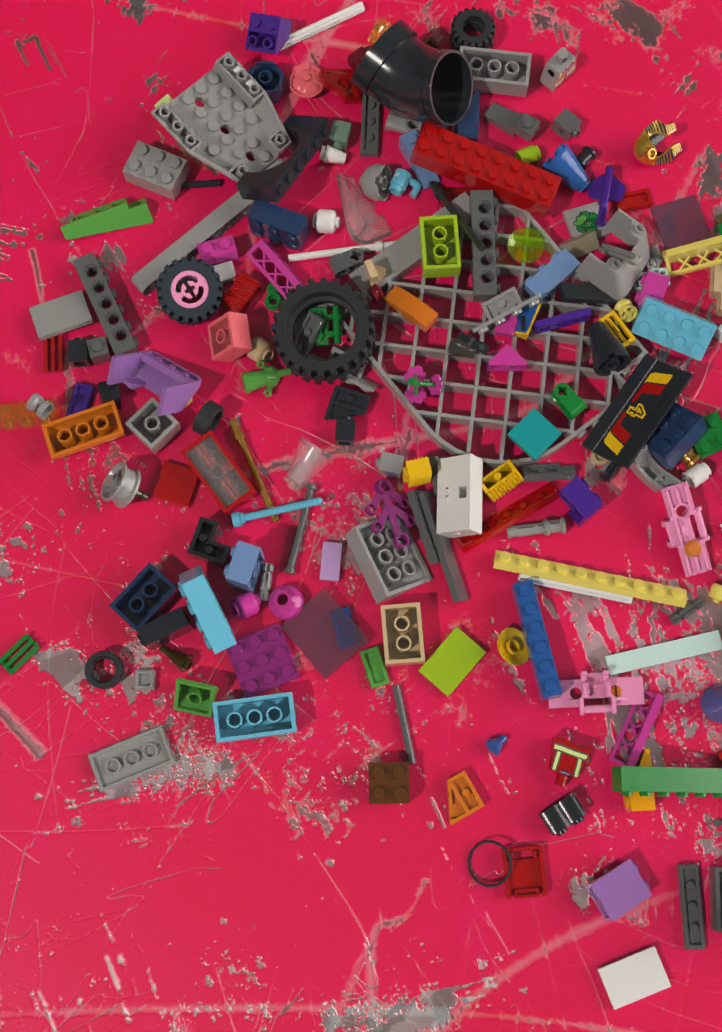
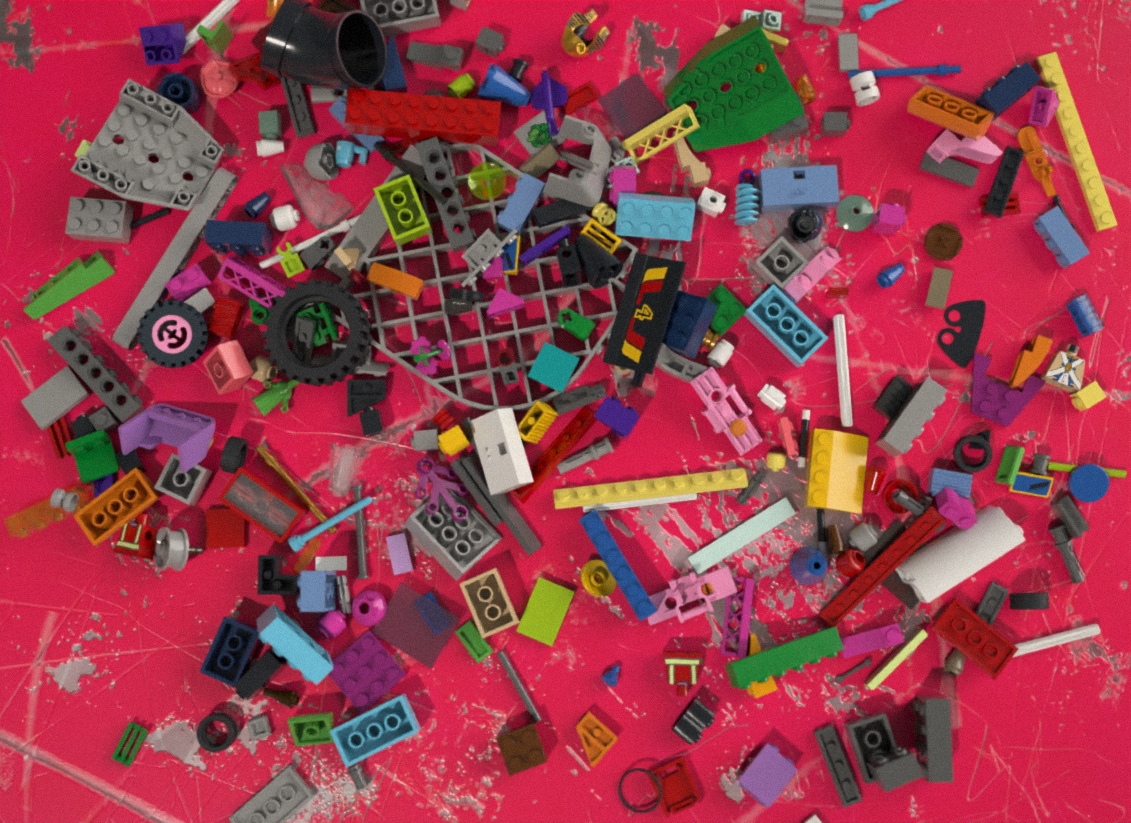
camera: 15 degrees left, 5 degrees up
black arch [236,115,332,203] -> none
none -> green bracket [65,429,120,484]
none -> red torso [113,513,157,560]
none -> bright green panel [196,20,233,54]
none -> dark blue cone [243,192,271,219]
none -> lime plate [277,242,306,278]
none -> axle [294,537,322,574]
none -> white sticker [315,556,347,571]
none -> dark grey pin [347,763,368,791]
none -> red wheel [432,408,456,432]
none -> leg [495,347,520,386]
none -> black torso [556,239,582,289]

